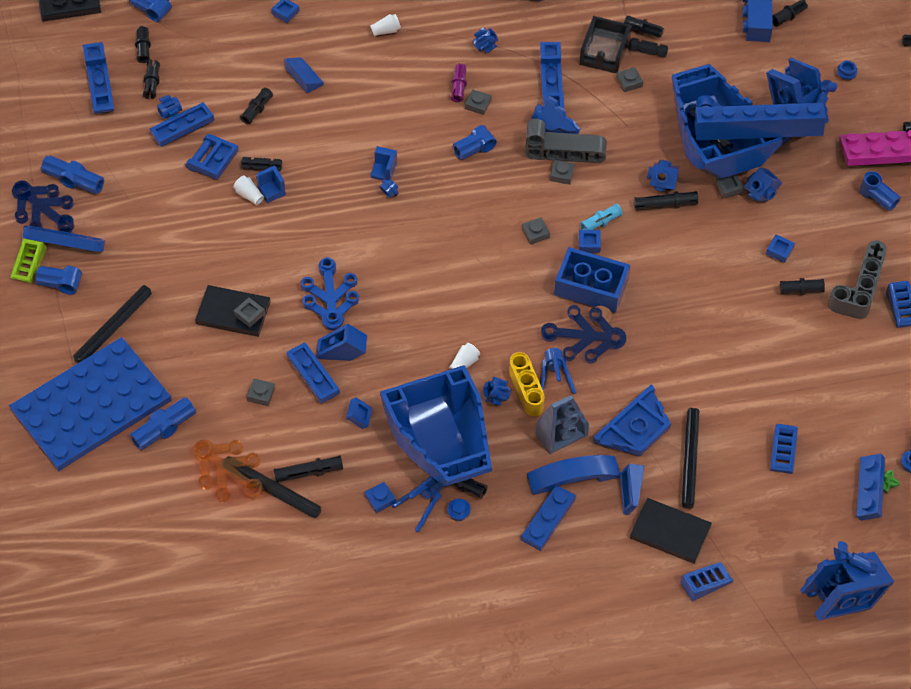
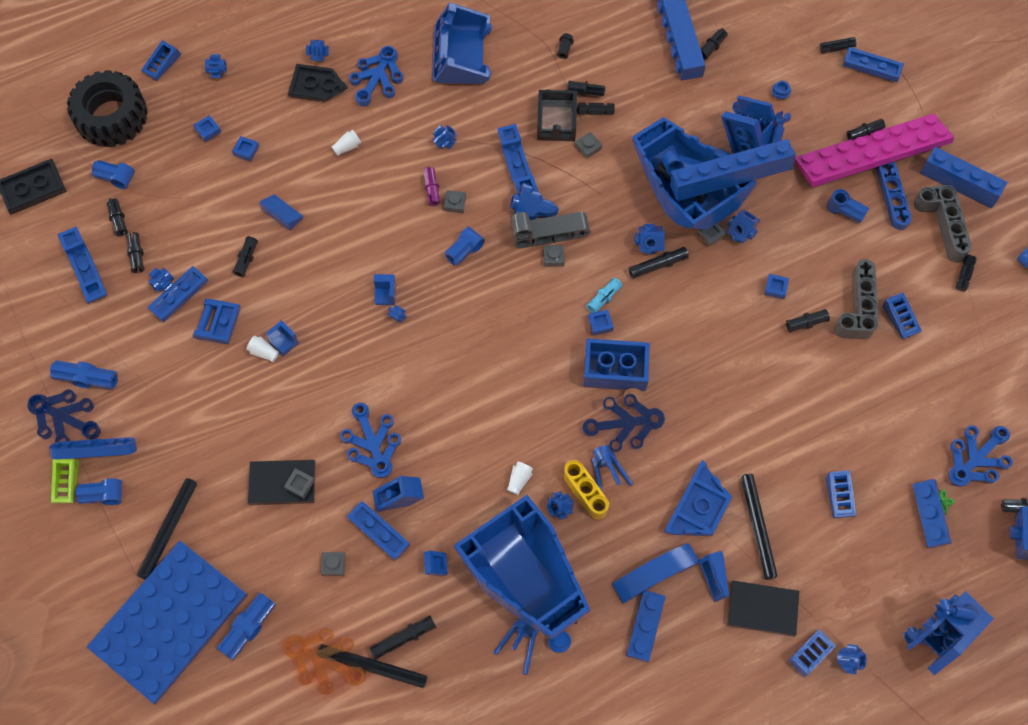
camera: 15 degrees left, 10 degrees up
black axle [241,157,282,172] -> none
blue plate [365,482,396,513] -> none
dark grey plate [522,217,550,244] -> none
sand blue wedge [536,395,589,455] -> none
none -> blue gear [837,644,867,675]

